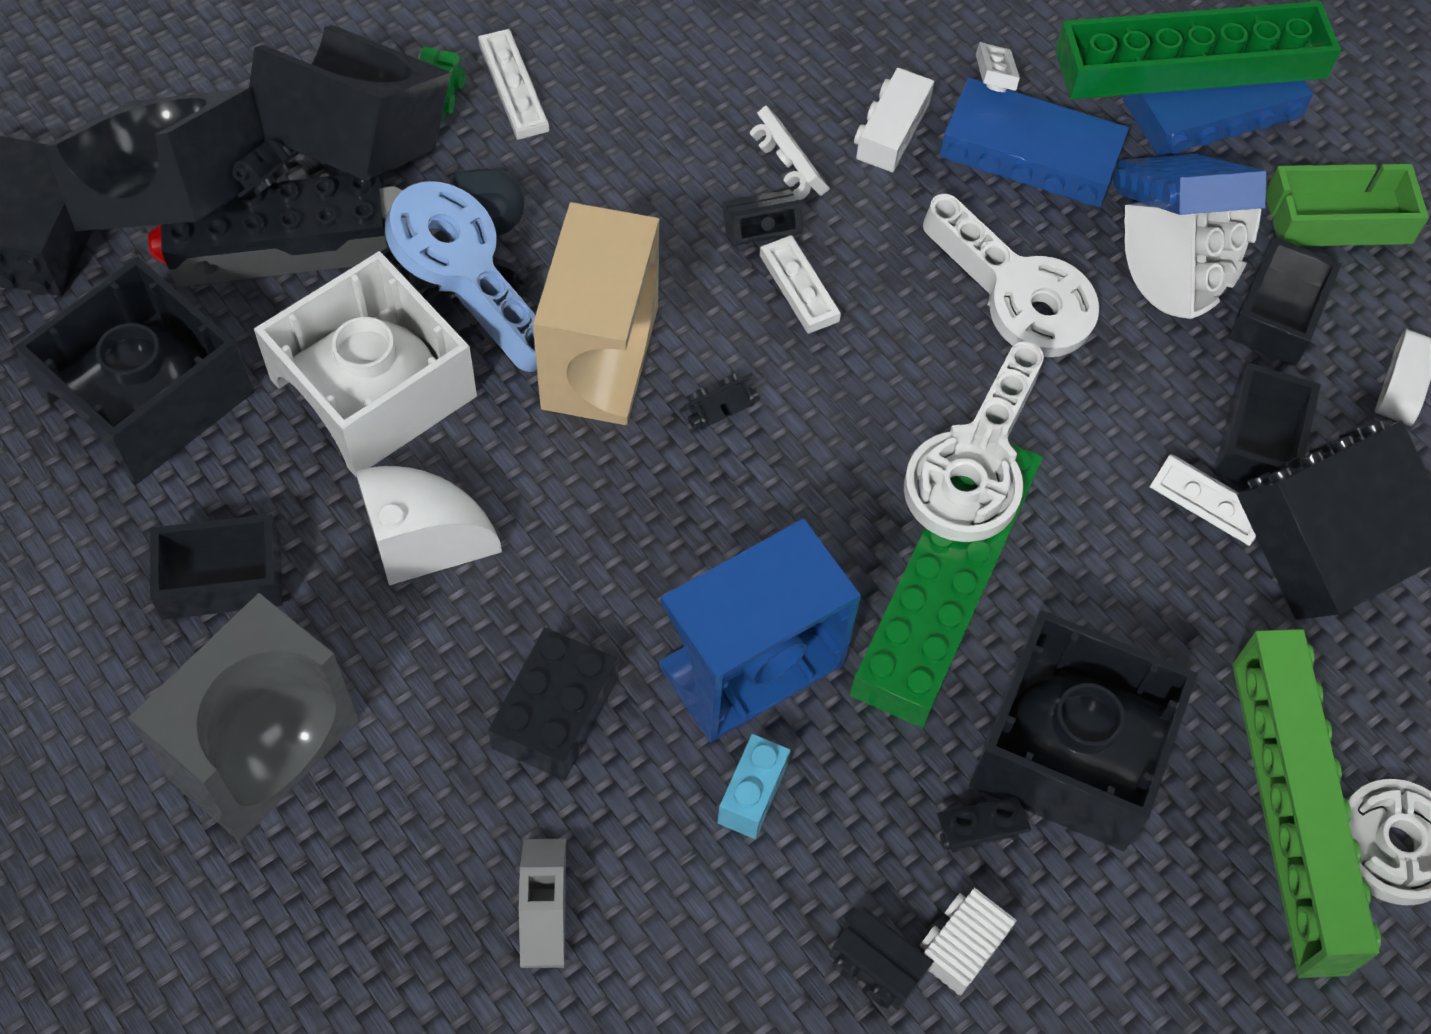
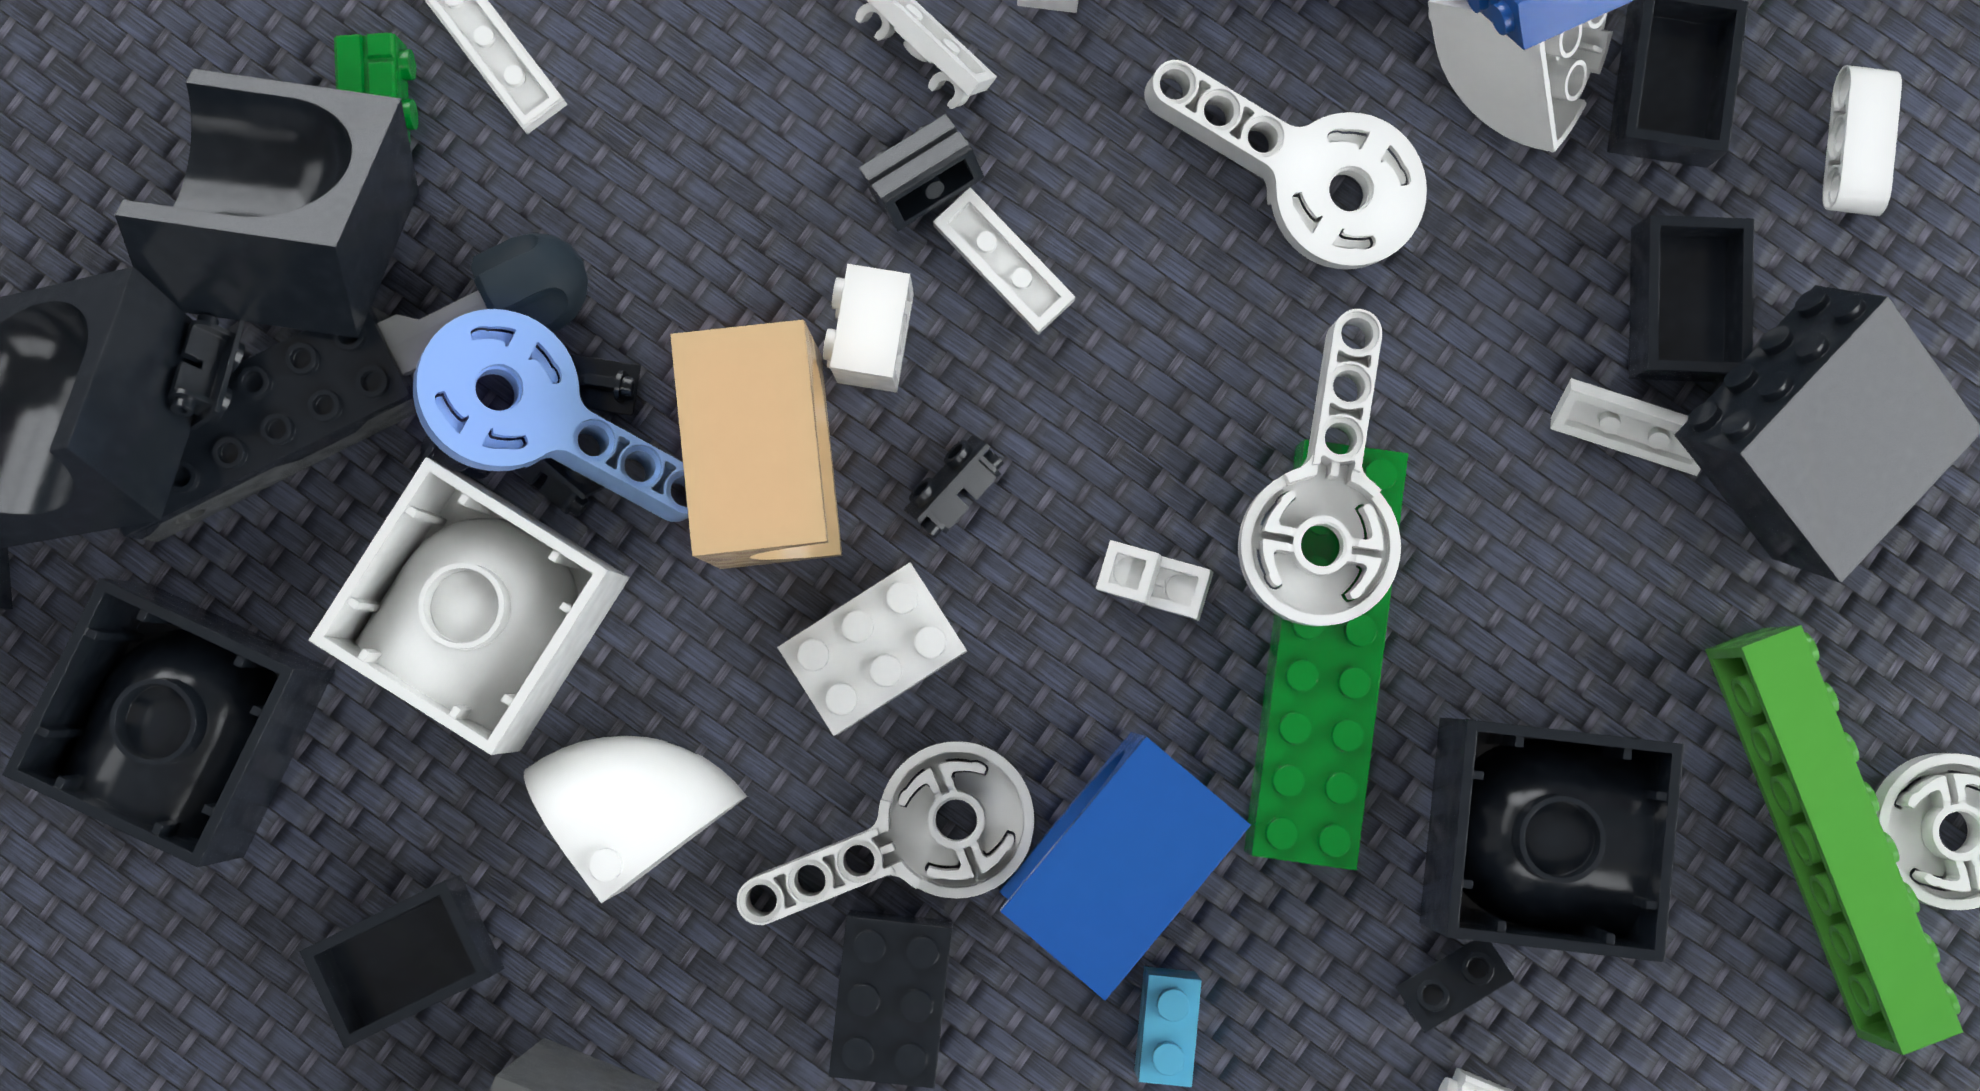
camera: 15 degrees left, 25 degrees up
none -> white beam [737,741,1034,925]
none -> white brick [777,562,967,736]
none -> white brick [823,264,914,393]
none -> white slope [1096,540,1214,621]

